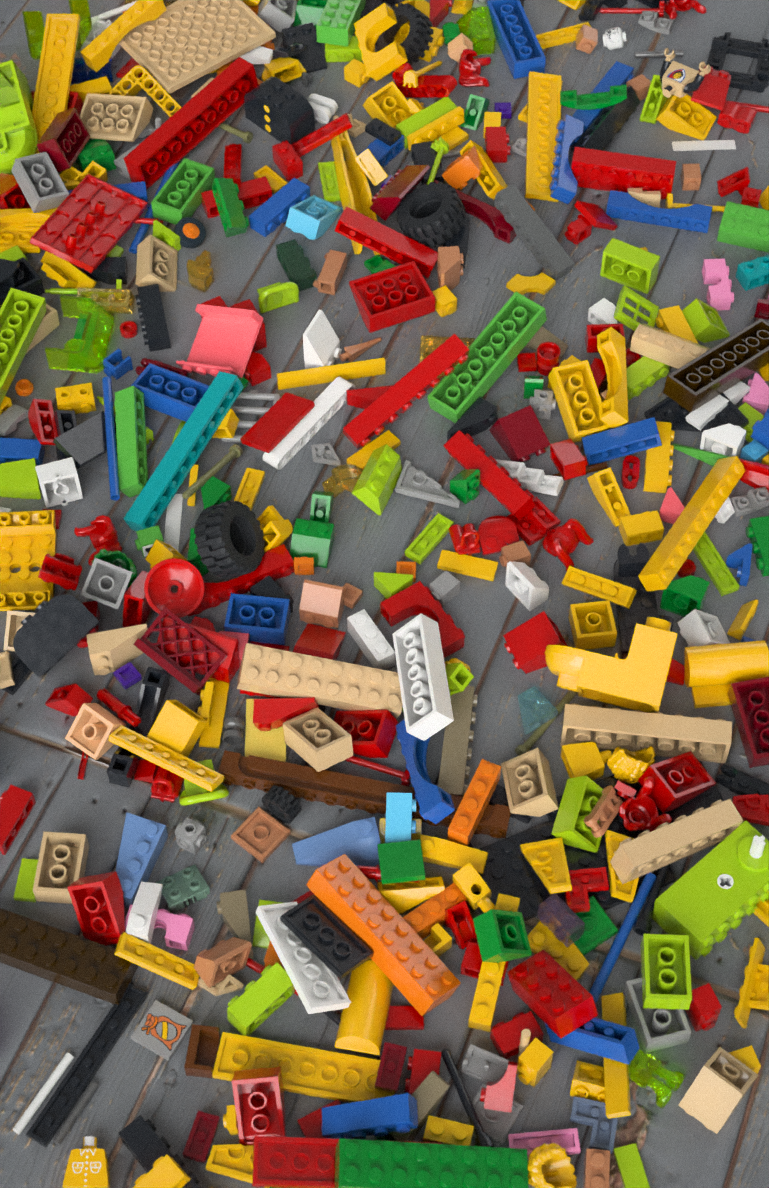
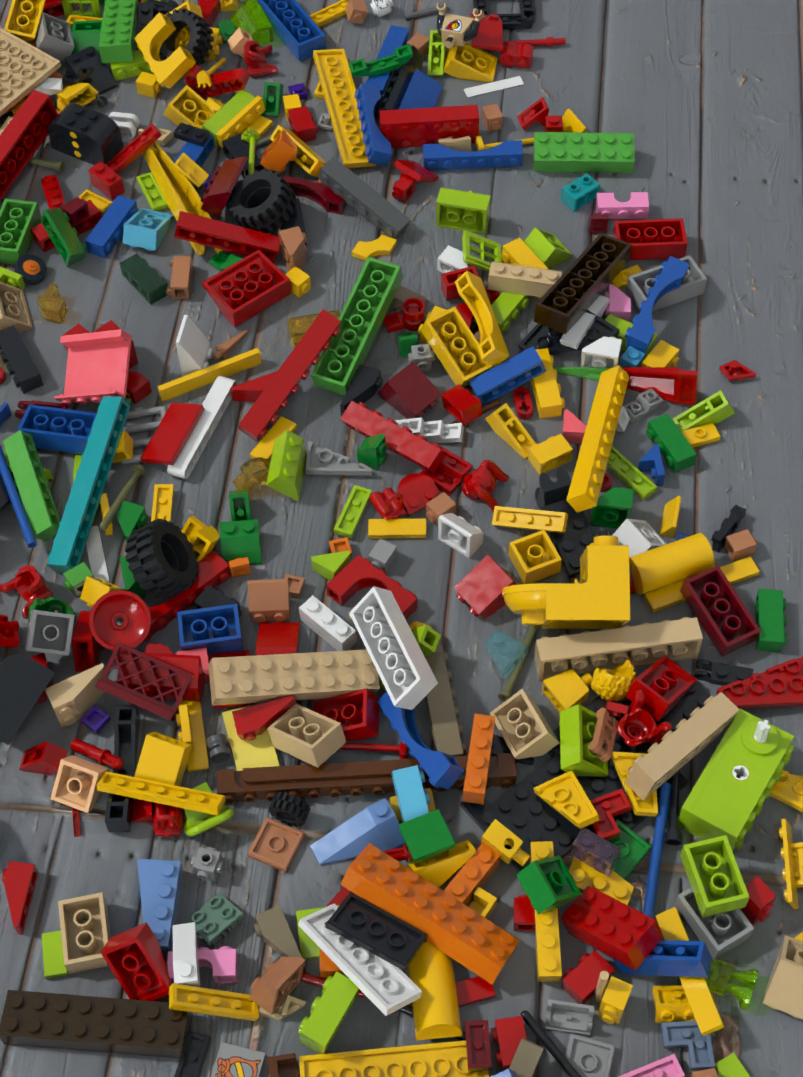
camera: 15 degrees left, 0 degrees up
lime piece [257,282,299,314] -> none
light grey piece [311,443,341,466] -> none
yellow slope [420,835,488,874] -> none
red slope [444,900,478,950] -> none
arch [480,1061,518,1113] -> none
bright pink arch [702,259,734,310] -> none
none -> dark red brick [60,197,89,226]
none -> blue tile [398,69,443,109]

